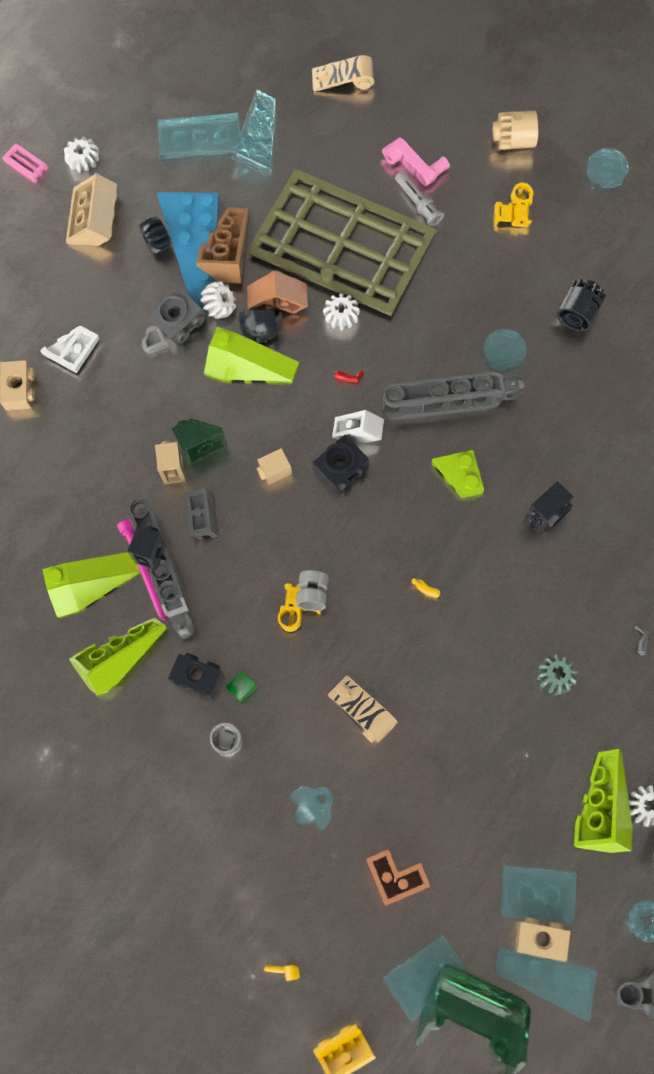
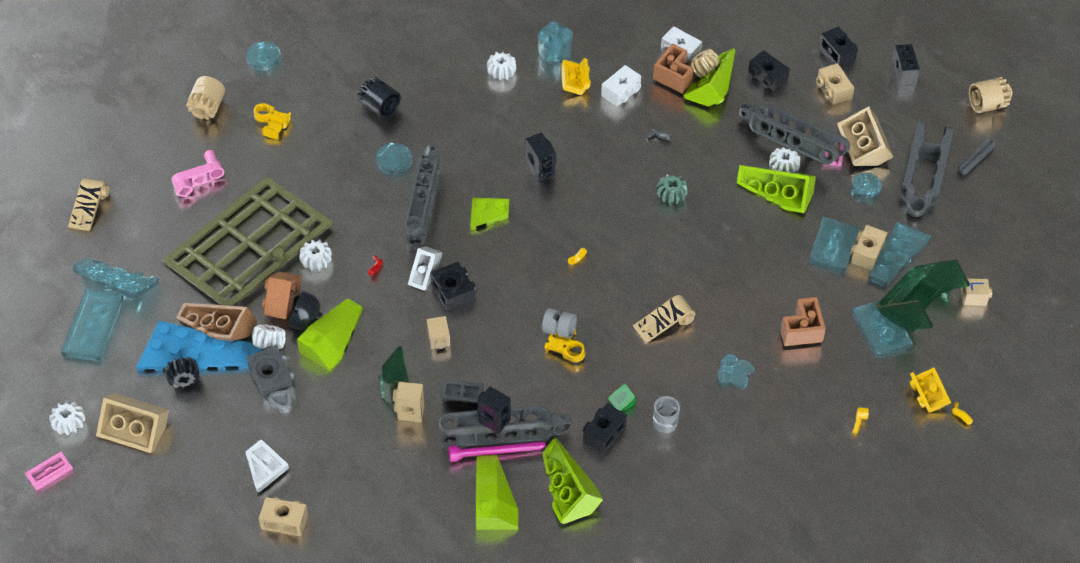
camera: 80 degrees left, 20 degrees down
light grey pin [395,171,444,227] -> none

